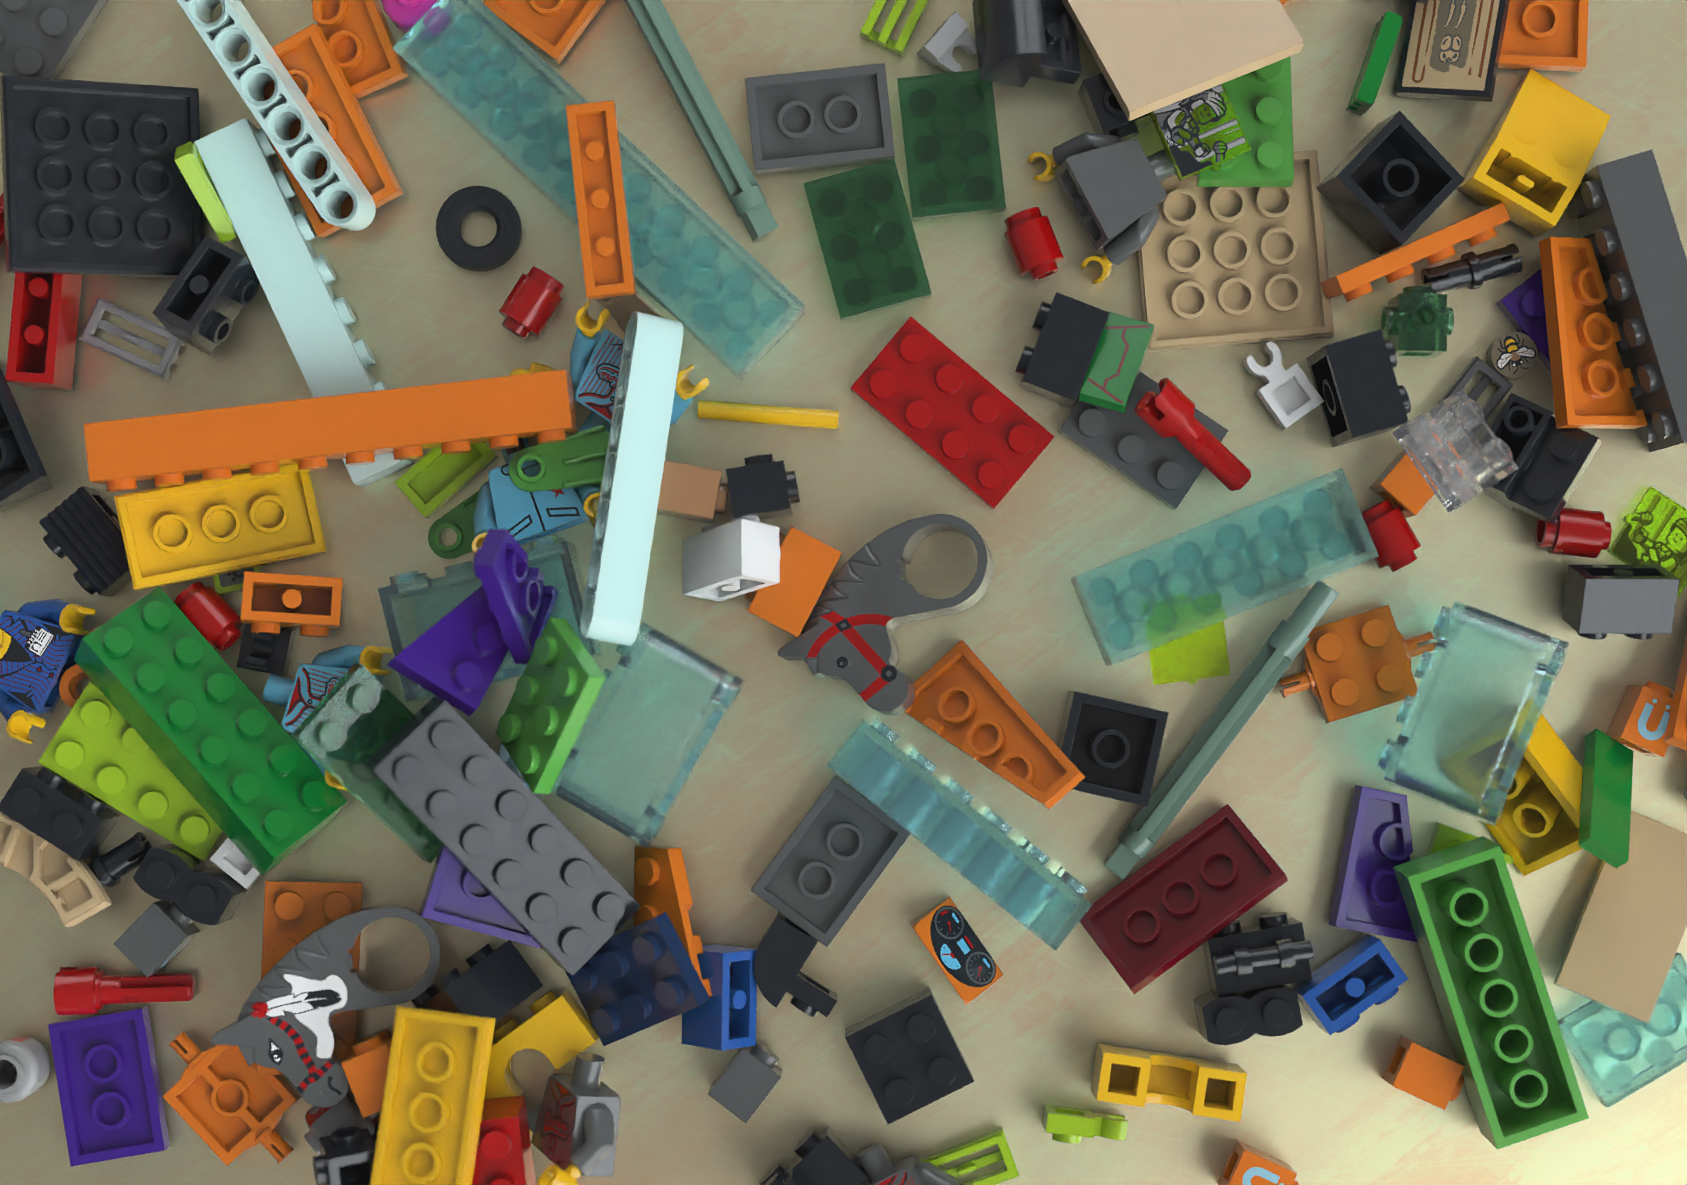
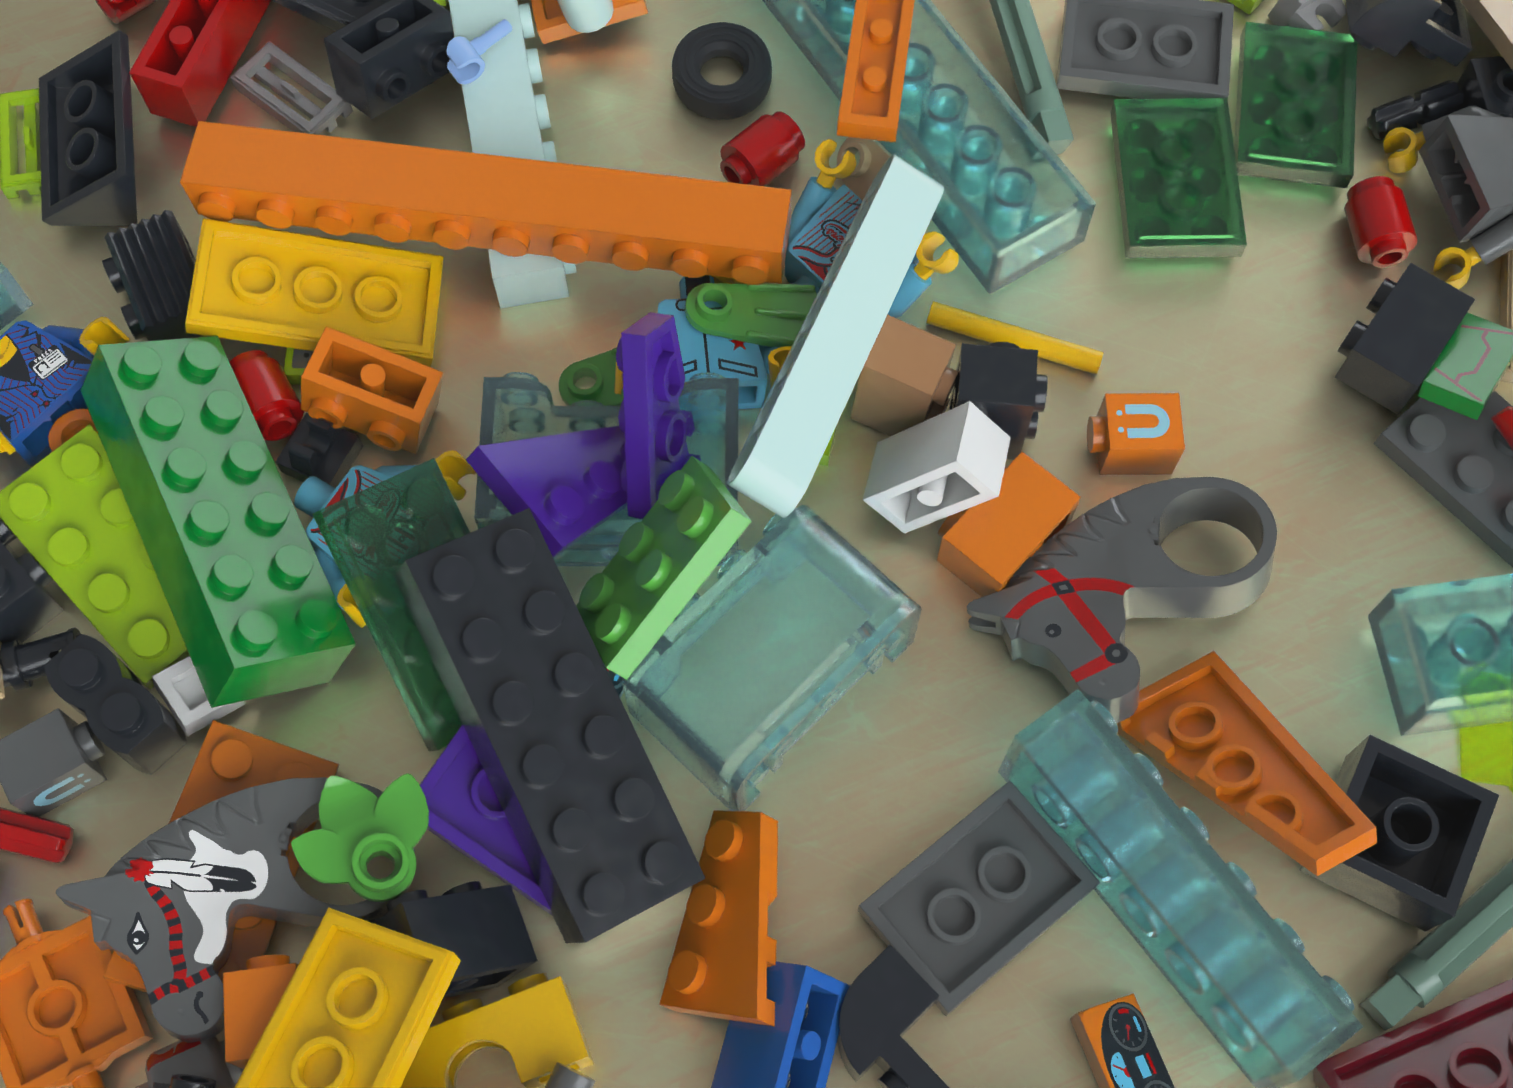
camera: 15 degrees right, 20 degrees down
lime tile [394,442,499,519] -> none
dark blue plate [565,912,710,1046] -> none
red plate [850,316,1055,510] -> none
none -> bright green plate [291,773,429,902]
none -> light blue hand [447,19,512,85]
none -> orange brick [1087,393,1185,475]
none -> black piece [1367,80,1465,140]

